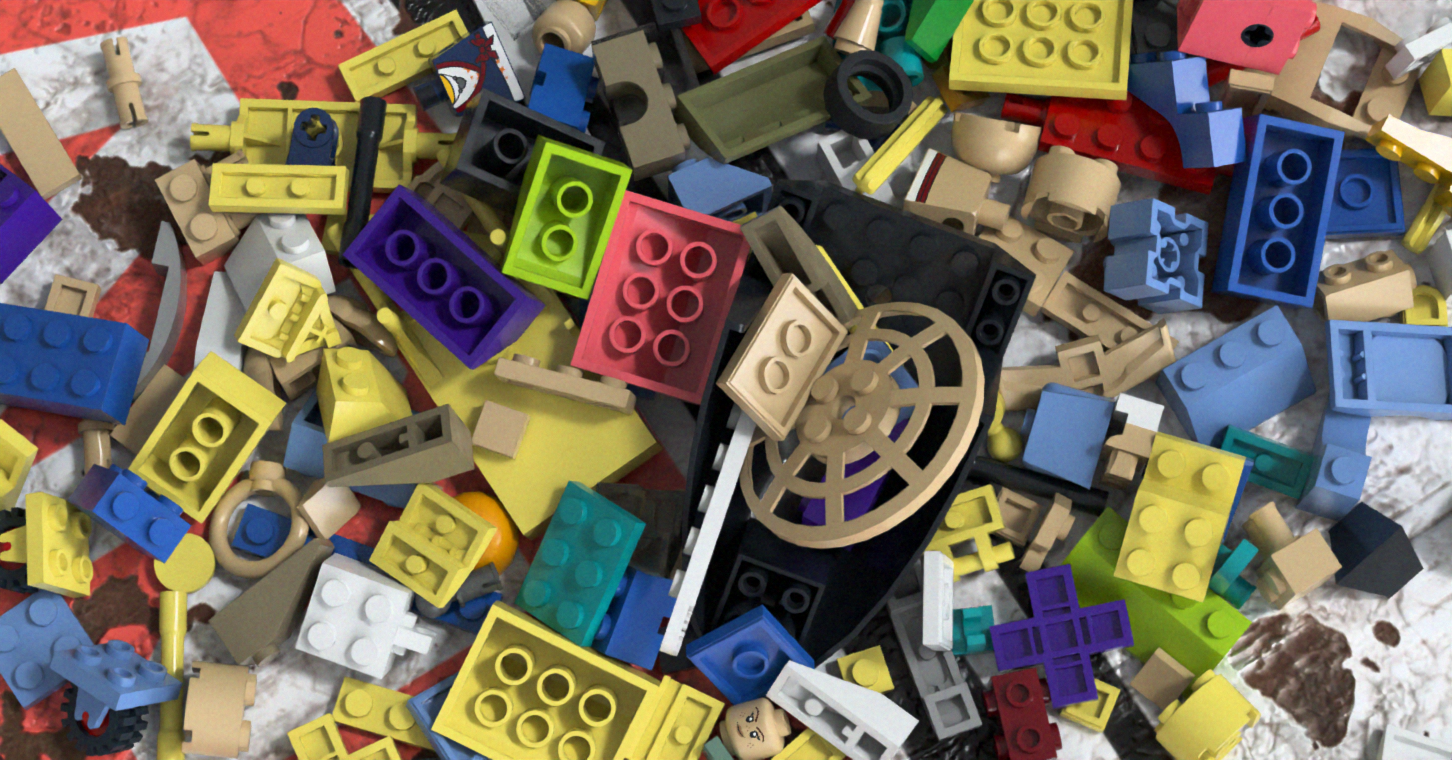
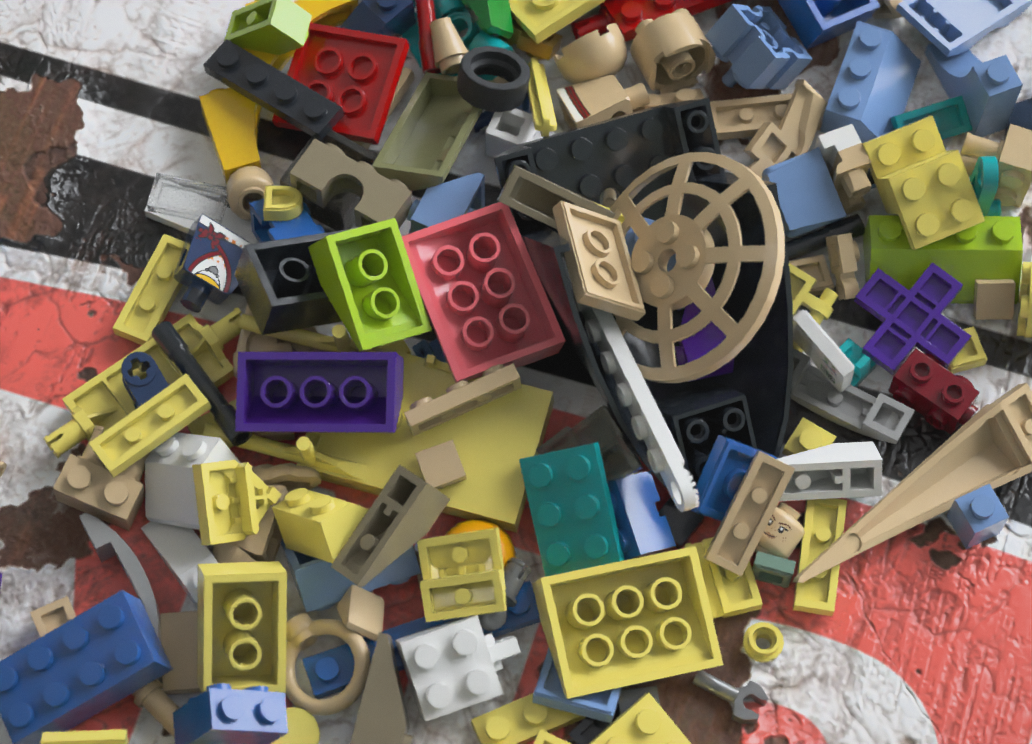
camera: 40 degrees left, 10 degrees down
none -> light yellow tile [263,186,303,221]
none -> tan plate [704,450,795,576]

